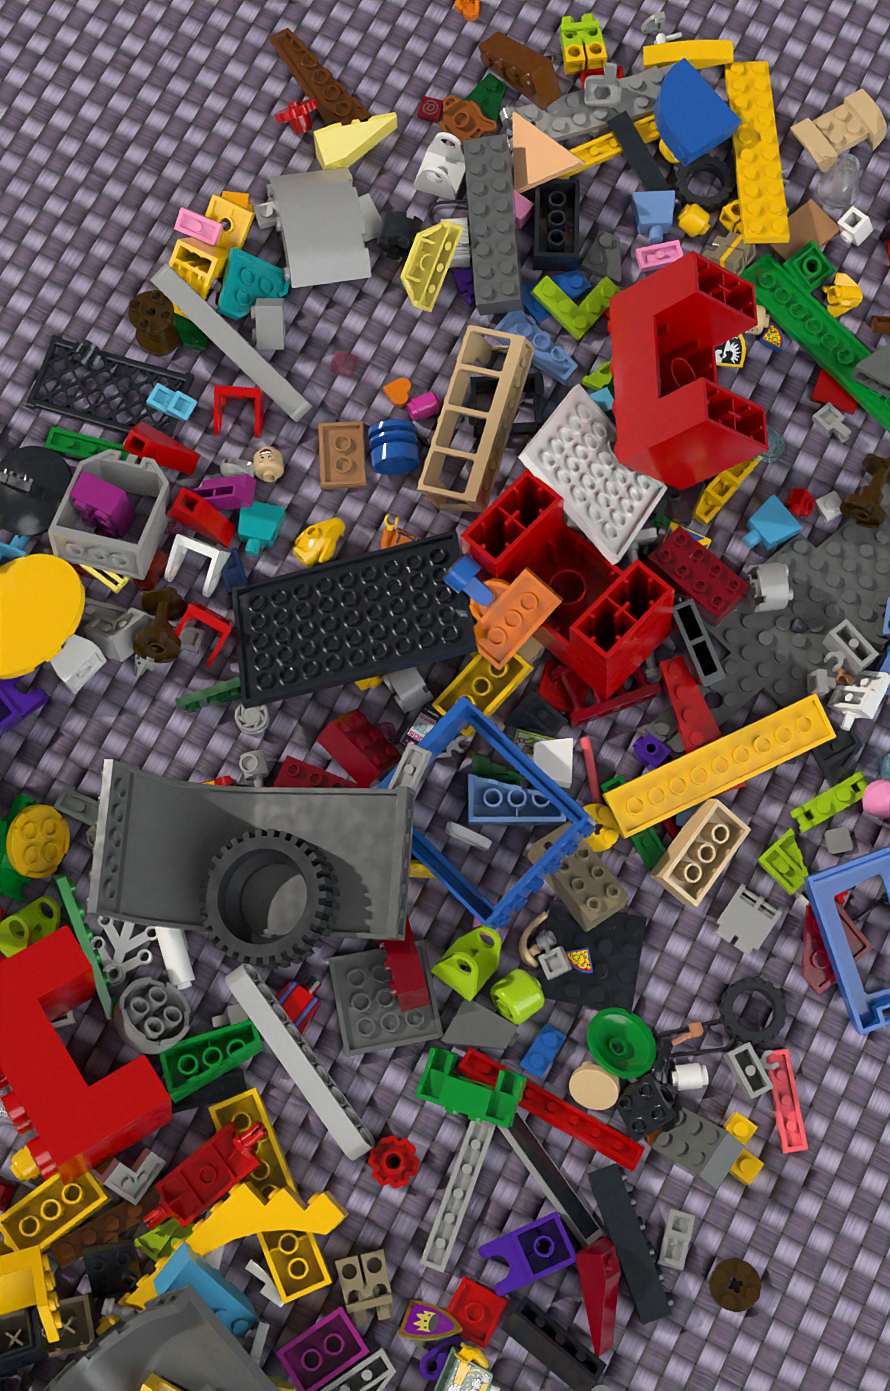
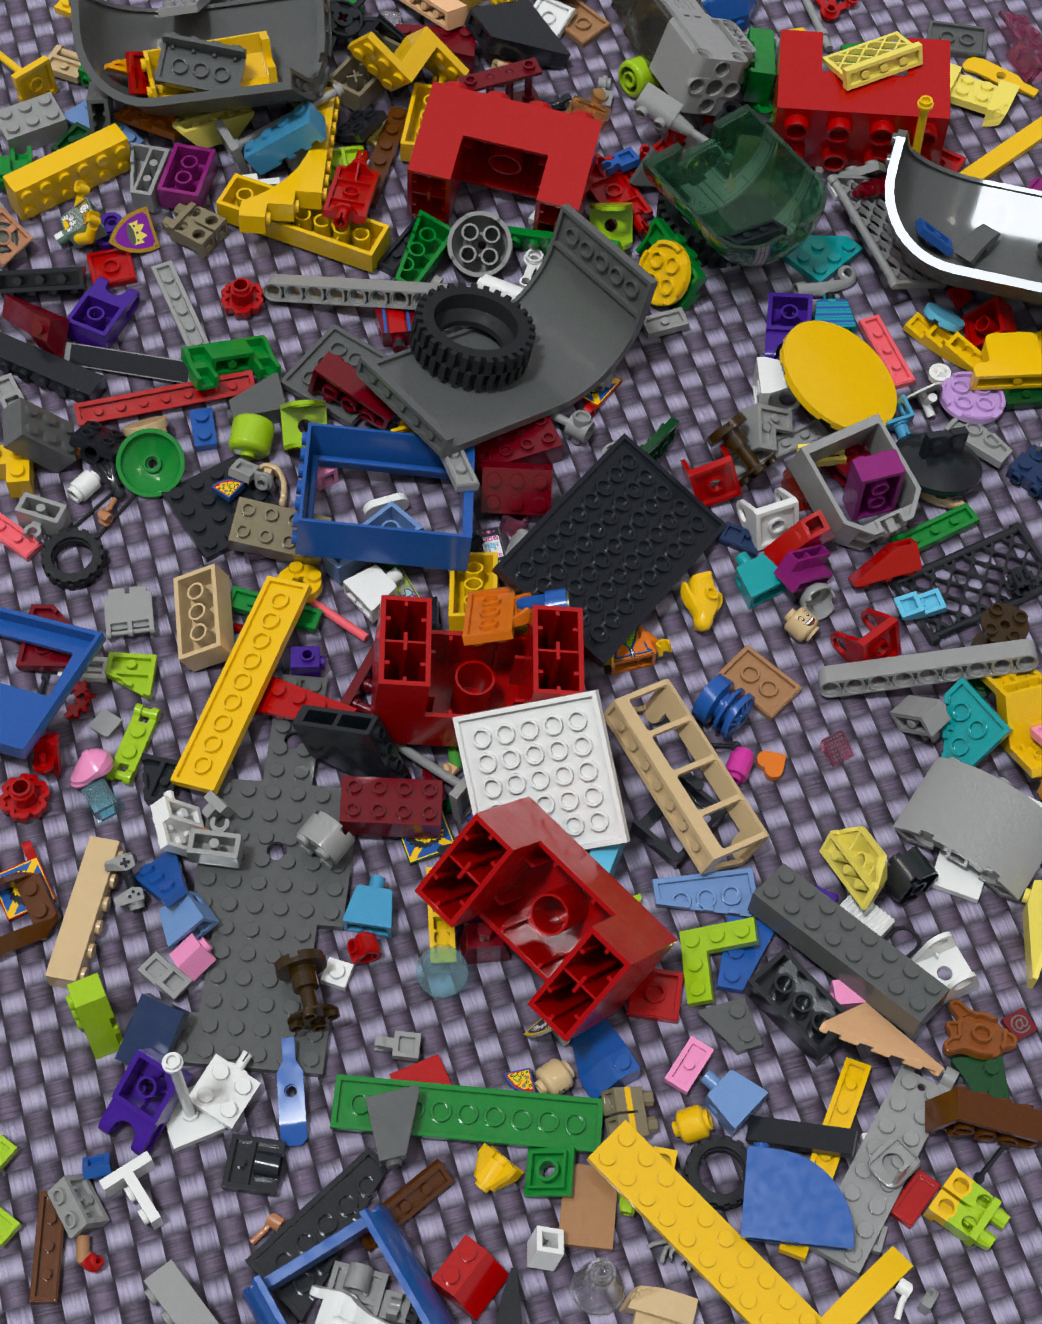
camera: 135 degrees right, 15 degrees down
light grey panel [89,1148,166,1205] -> none

